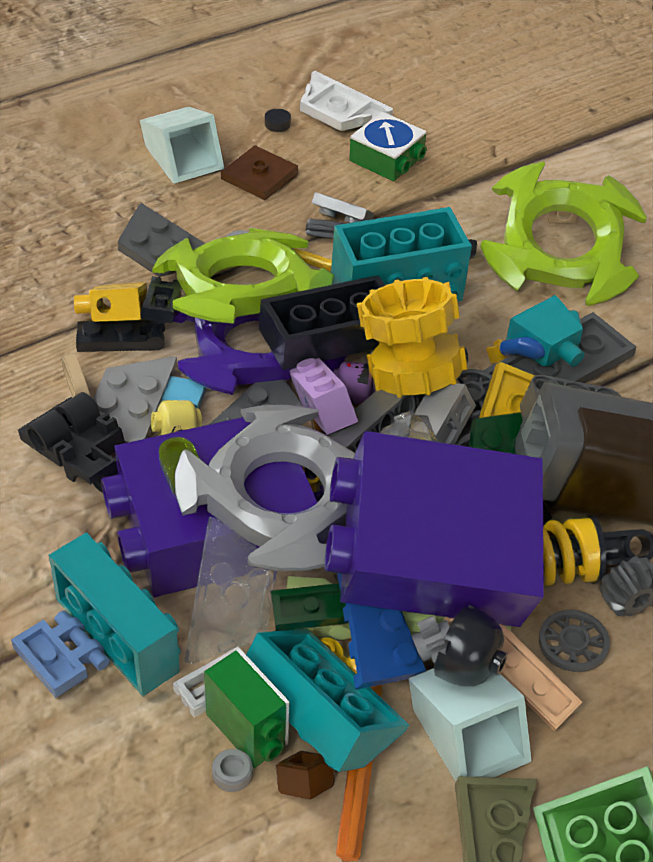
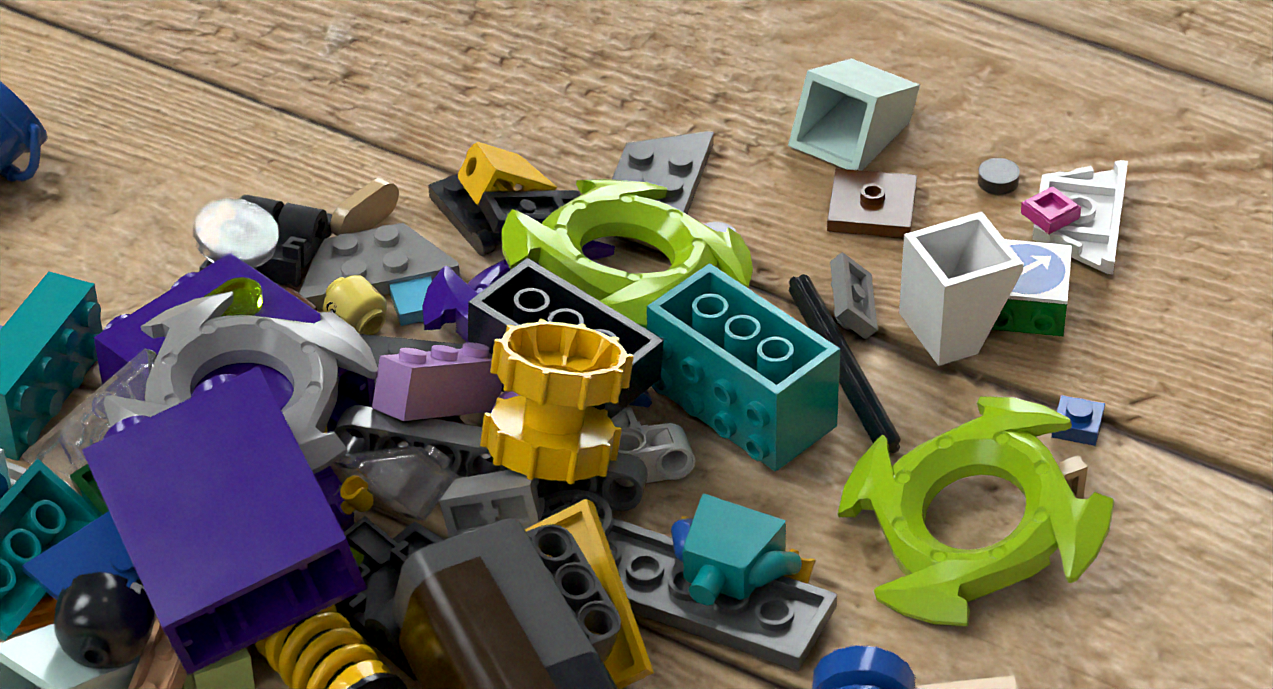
camera: 65 degrees right, 5 degrees down
none -> clear tile [192,199,279,268]
none -> white slope [899,212,1024,366]
none -> dark pink tile [1021,186,1081,234]
none -> plate [1052,395,1105,446]

